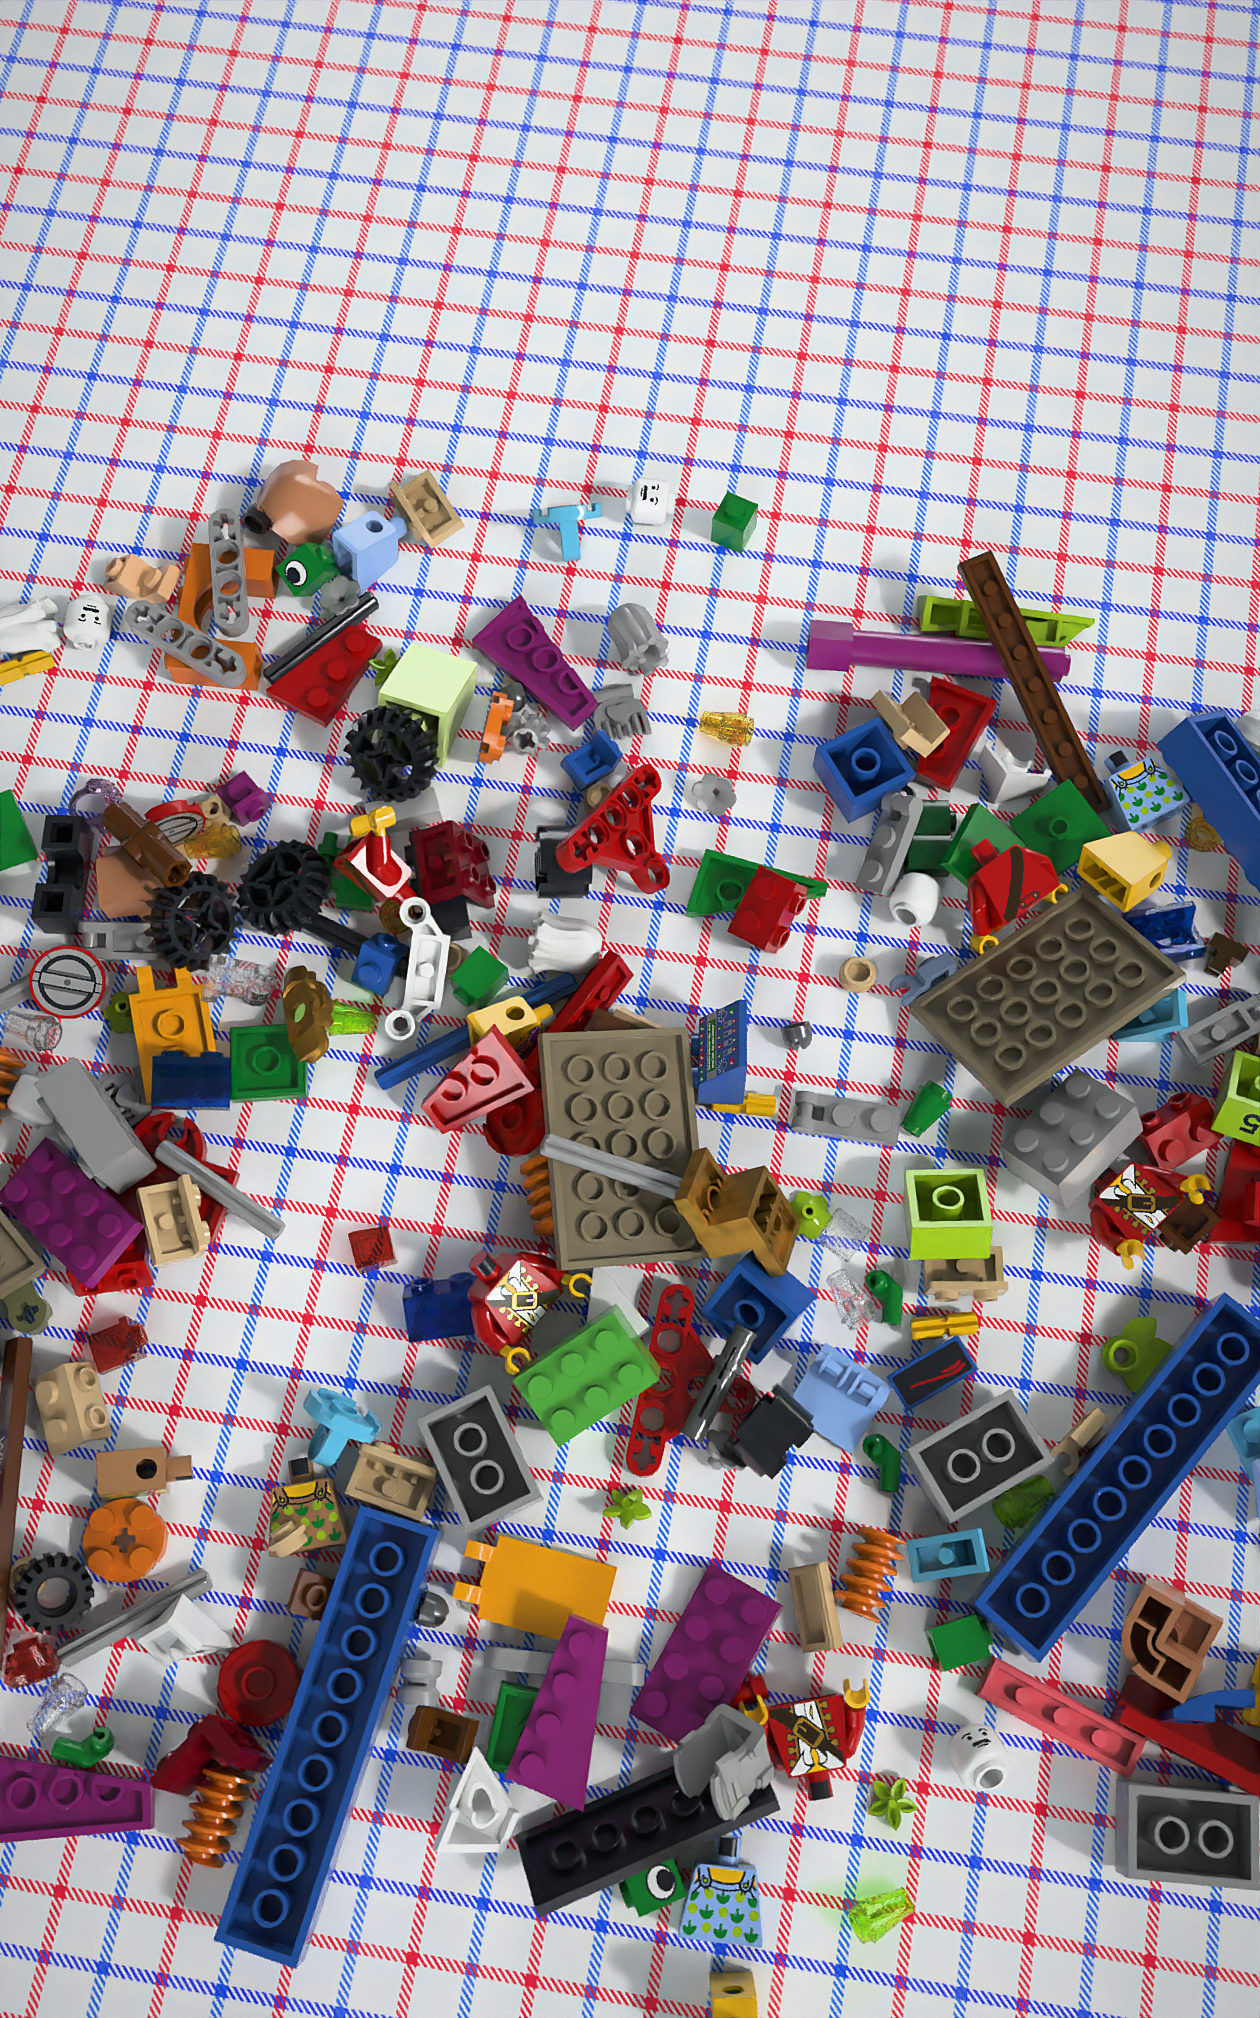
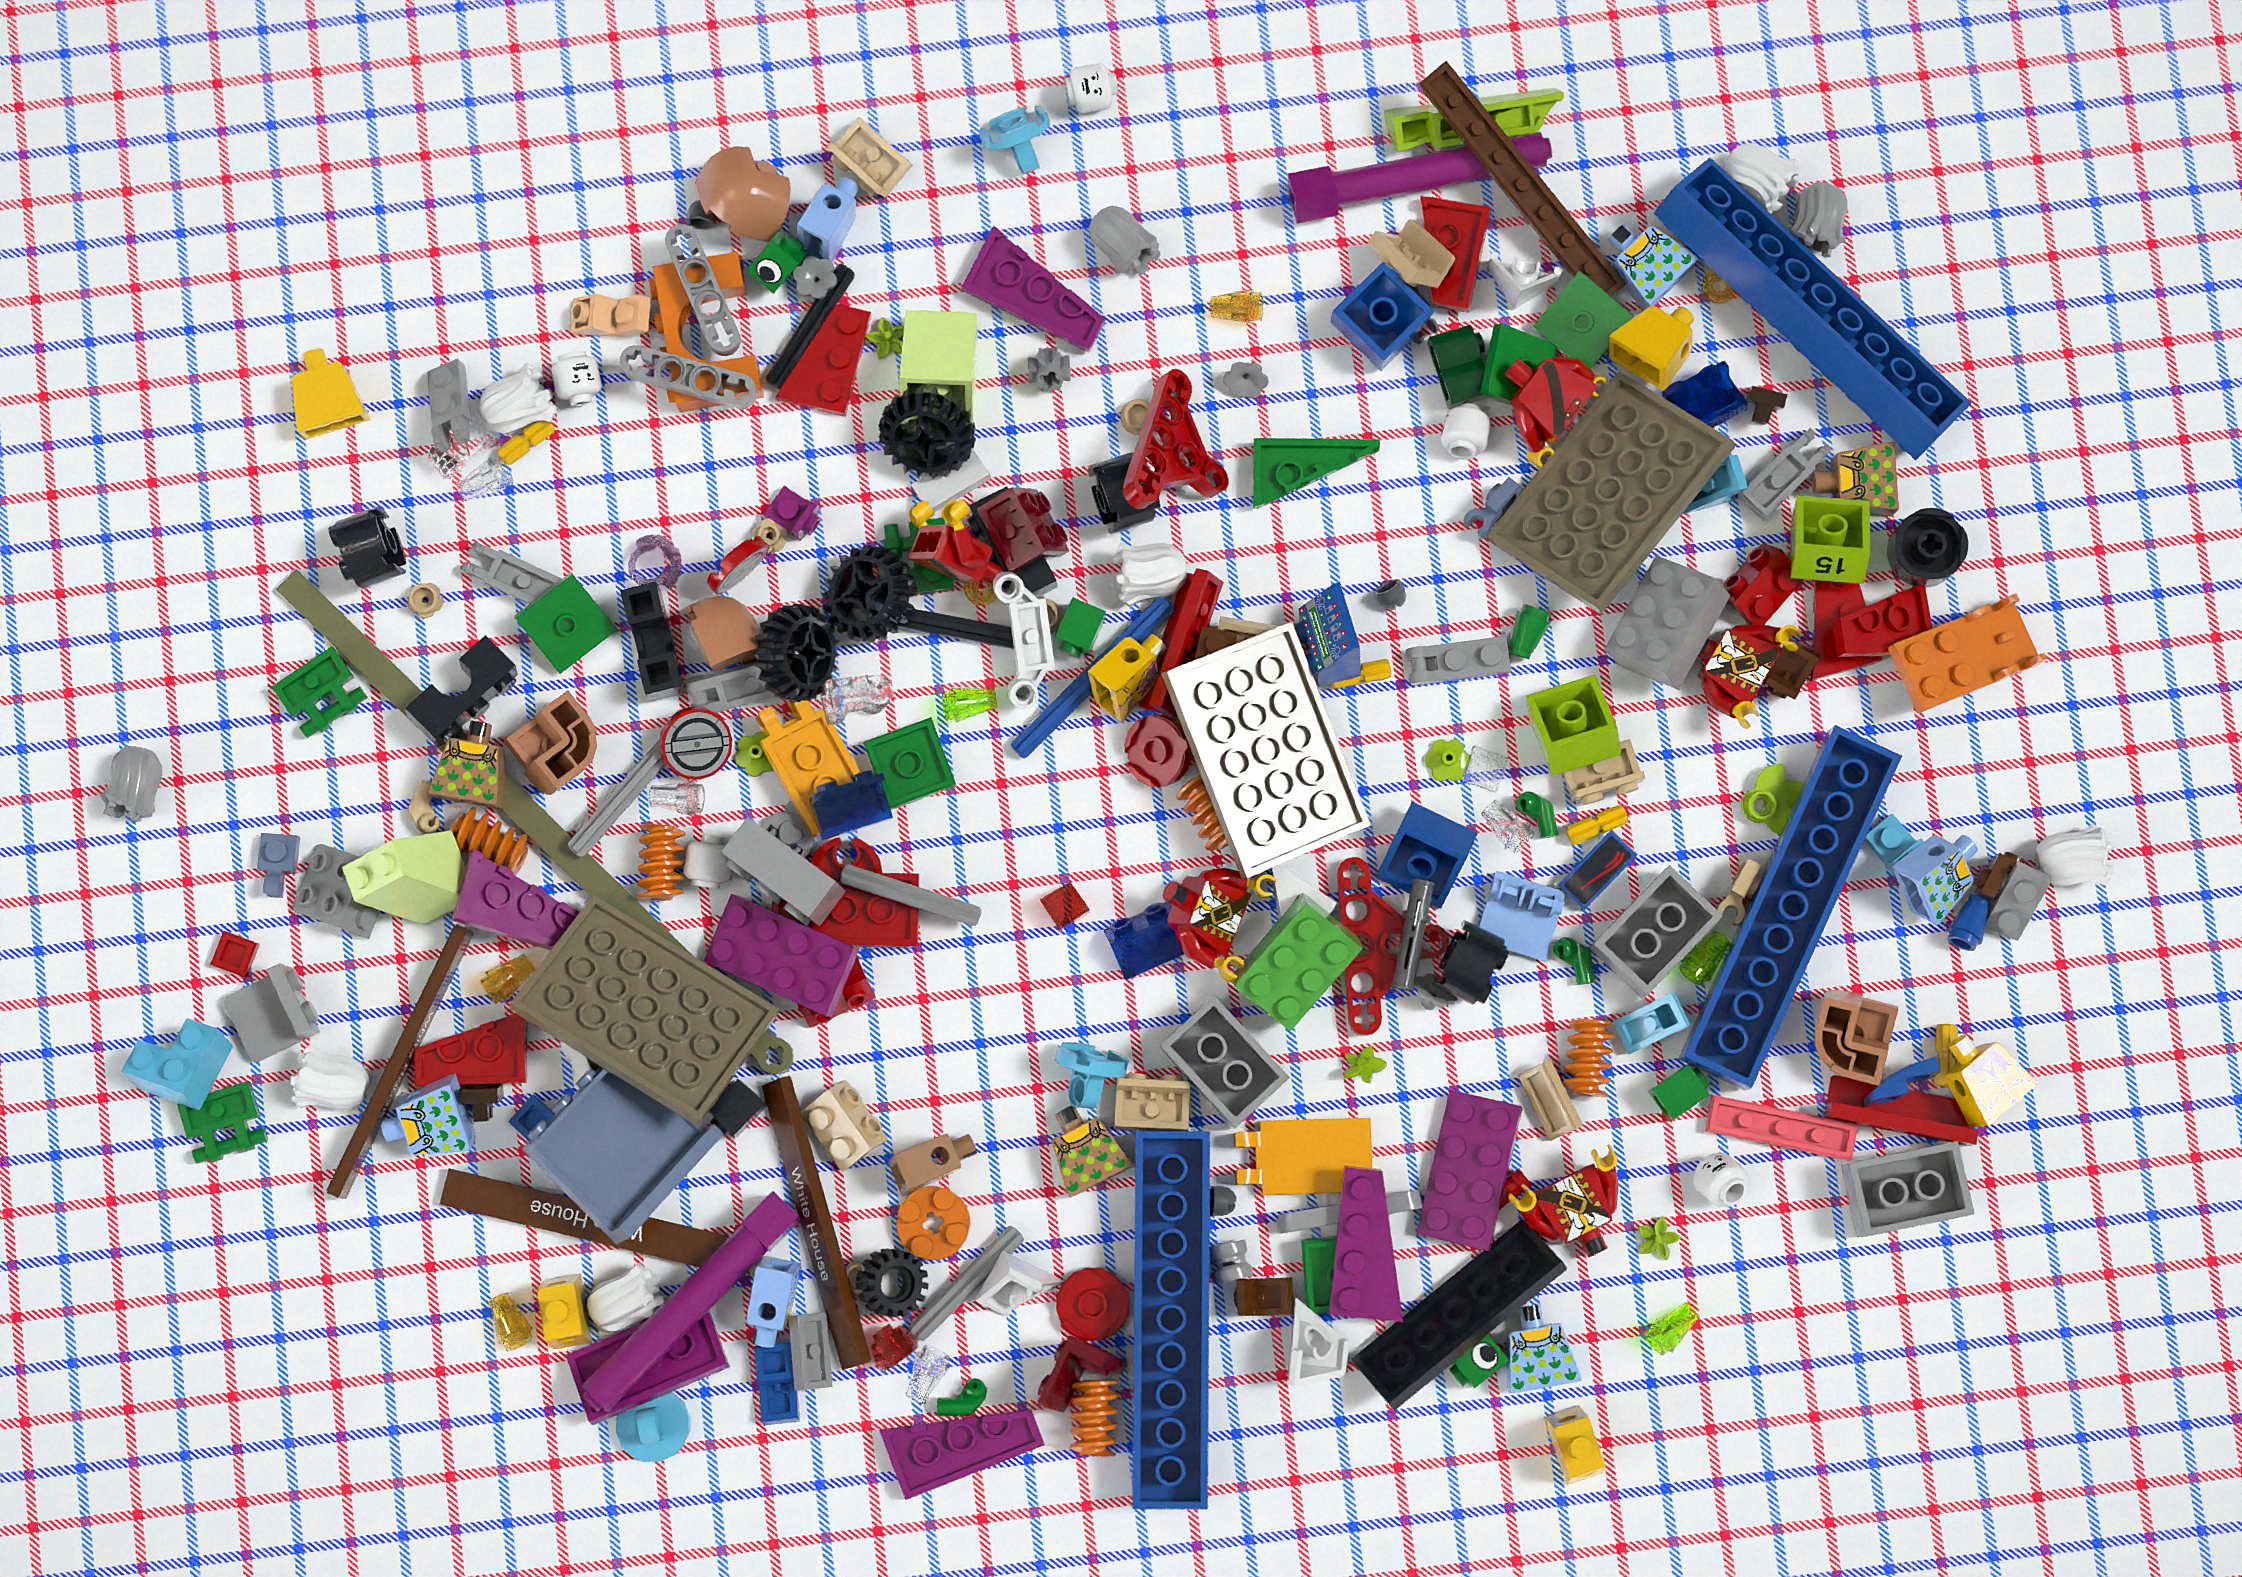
camera: 15 degrees left, 10 degrees up
clear red bracket [87,1316,149,1375] -> none
reddish brown piece [101,802,193,888] -> none
tan bracket [135,1174,211,1267] -> none
clear yellow cone [184,823,242,859] -> none
tan plate [267,1520,308,1559] -> none
pearl gold piece [282,965,334,1064] -> none
reddish brown bracket [286,1568,335,1621] -> none
blue bracket [351,932,409,997] -> none
wing [421,1023,538,1134] -> none
orange plate [478,691,514,765] -> none
dark grey hinge [497,683,527,712] -> none
light grey axle [540,1134,683,1199] -> none
blue bracket [560,729,623,791] -> none
light grey piece [592,683,652,740] -> none
light grey piece [673,1704,775,1821] -> none
pearl gold bracket [674,1147,801,1278] -> none
green brick [711,491,758,554] -> none
red bracket [727,865,808,954] -> none
tan plate [839,957,876,994] -> none
light grey plate [855,791,923,897] -> none

